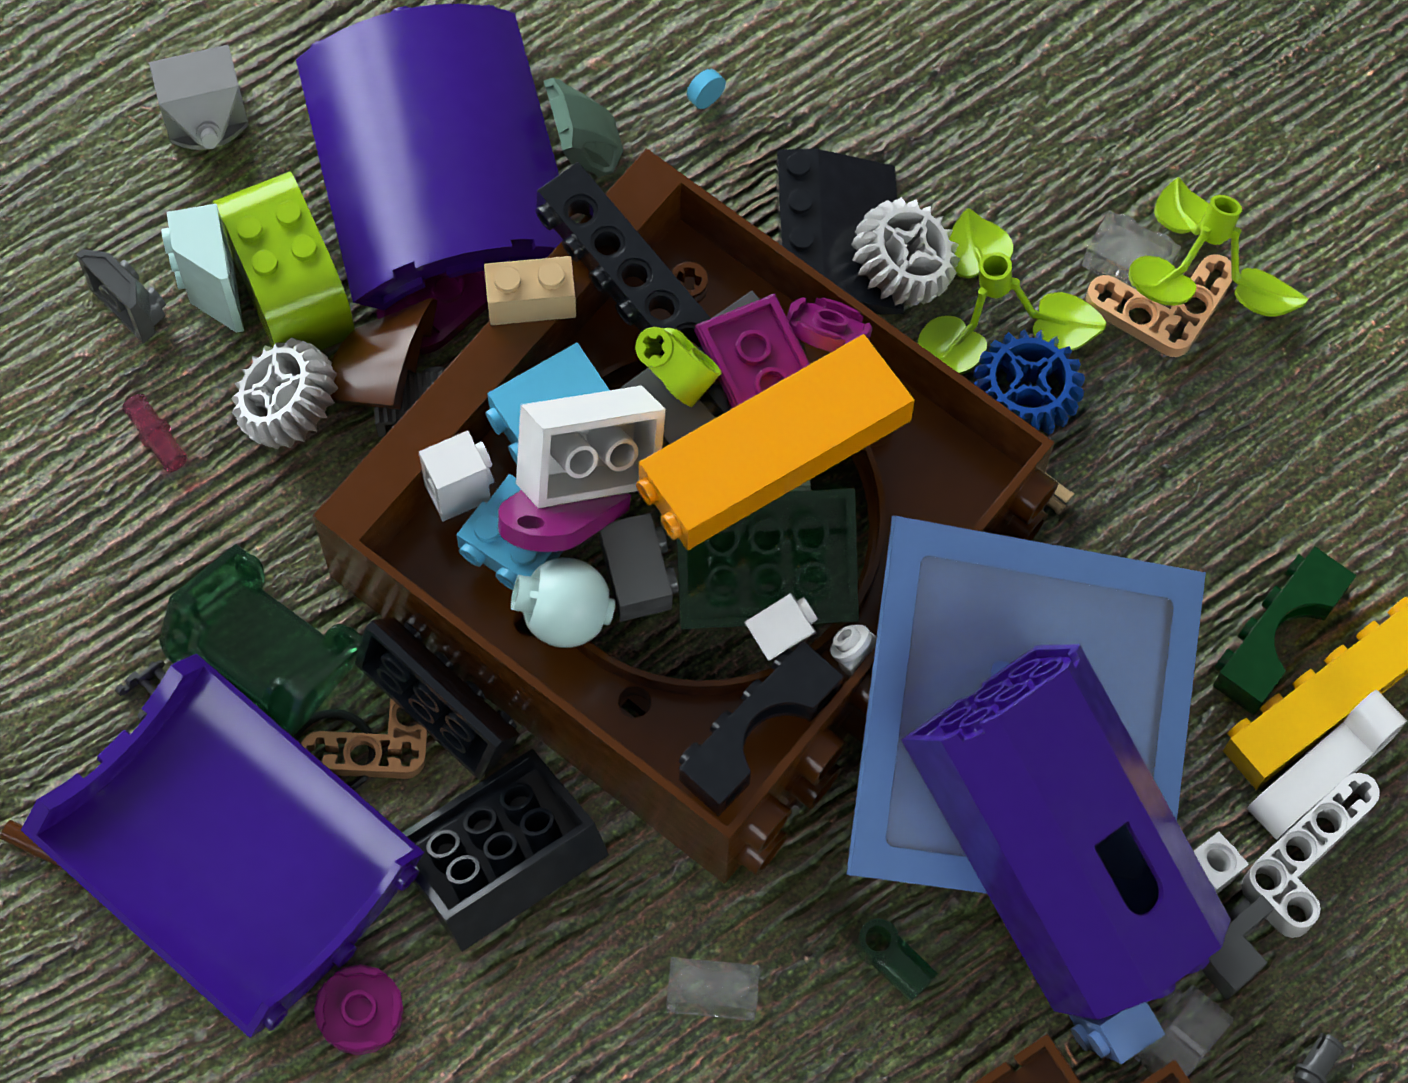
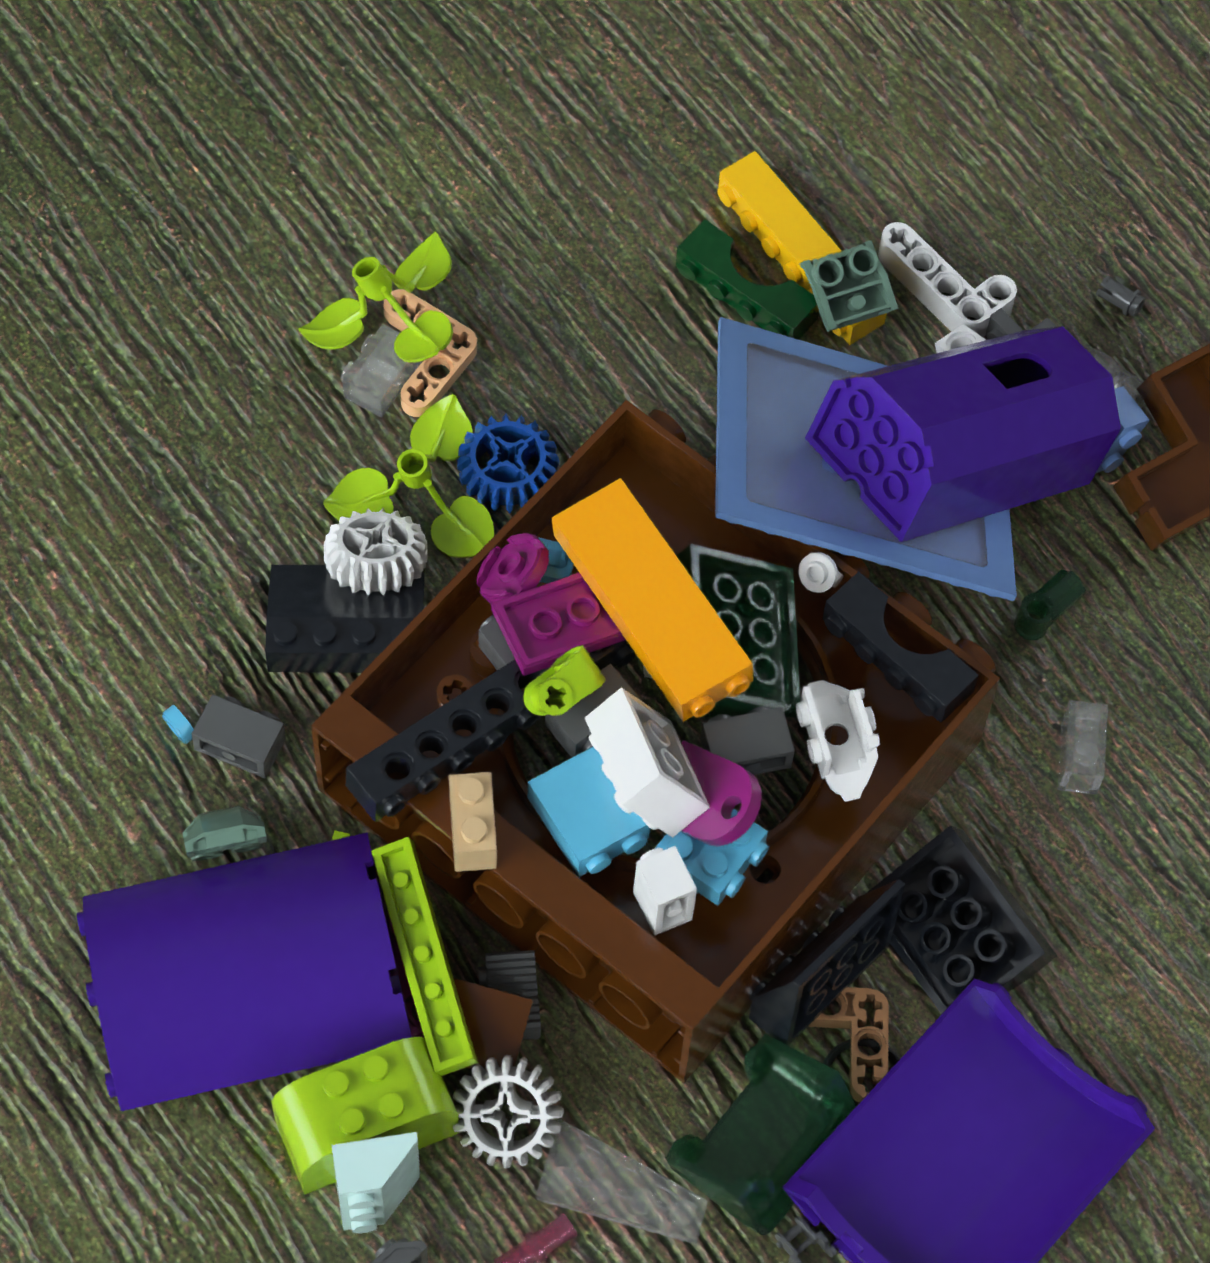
camera: 90 degrees left, 5 degrees down
light grey piece [149,44,249,150] -> none
magenta tile [314,964,404,1055] -> none
light aqua brick [511,558,615,648] -> none
white brick [745,593,818,661] -> none
white beam [1247,689,1407,841] -> none
none -> dark grey brick [192,694,286,779]
none -> lime plate [371,836,478,1076]
none -> clear wing [536,1118,708,1244]
none -> white piece [796,680,880,802]
none -> sand green slope [800,240,898,332]

